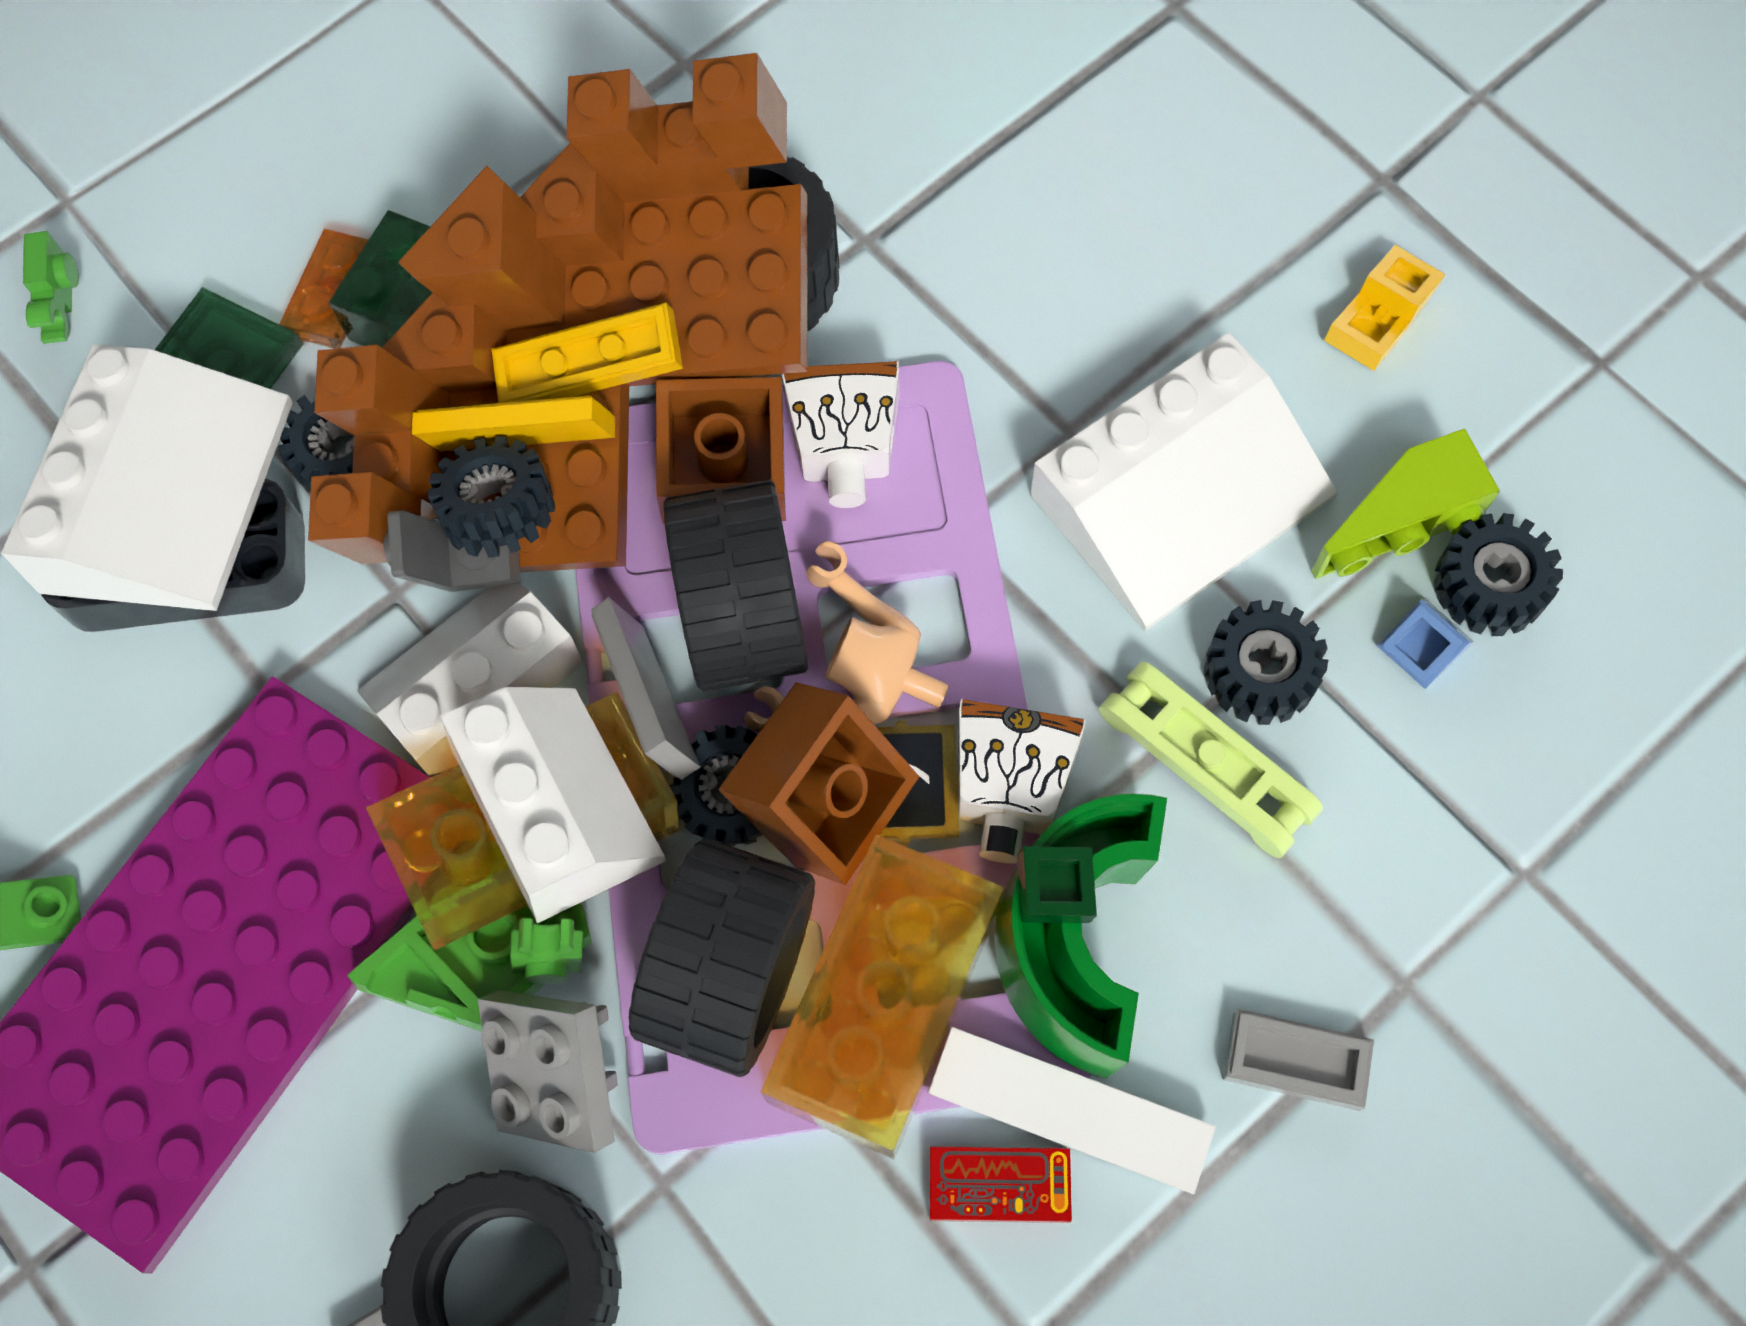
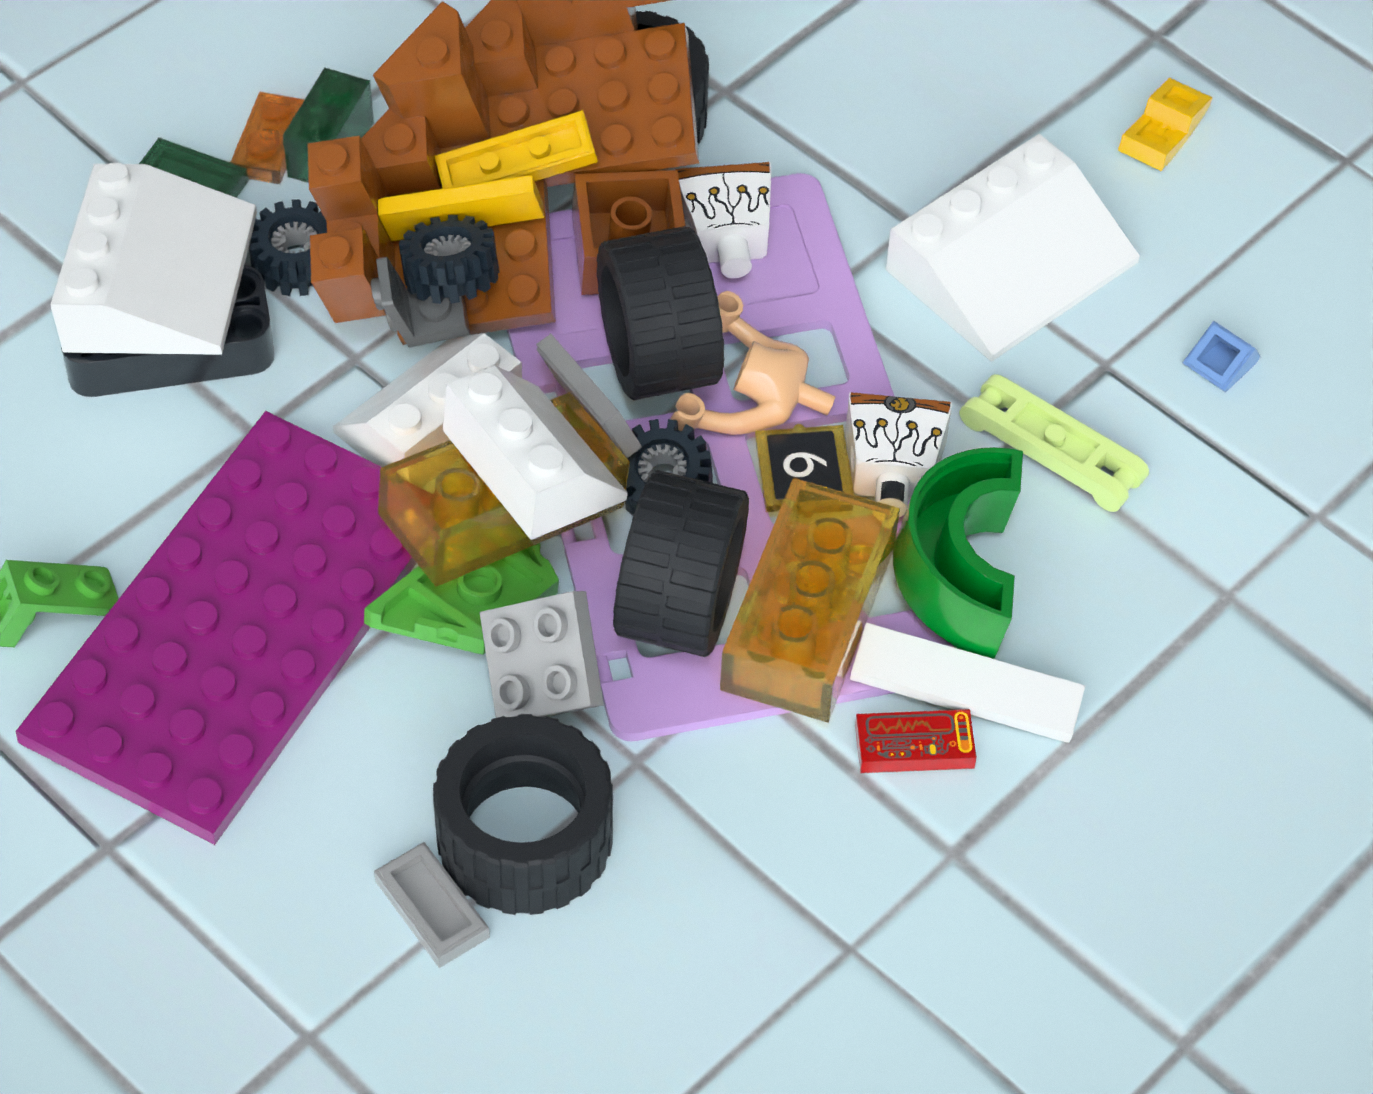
camera: 10 degrees left, 15 degrees down
bright green plate [23,231,79,344] -> none
bright green plate [510,918,583,984] -> none
dark orange brick [718,682,920,885] -> none
dark green tile [1017,846,1097,923] -> none
black bush [1204,600,1329,725] -> none
light grey tile [1223,1009,1374,1111] -> none
lime slope [1311,428,1500,579] -> none
black bush [1434,513,1563,637] -> none

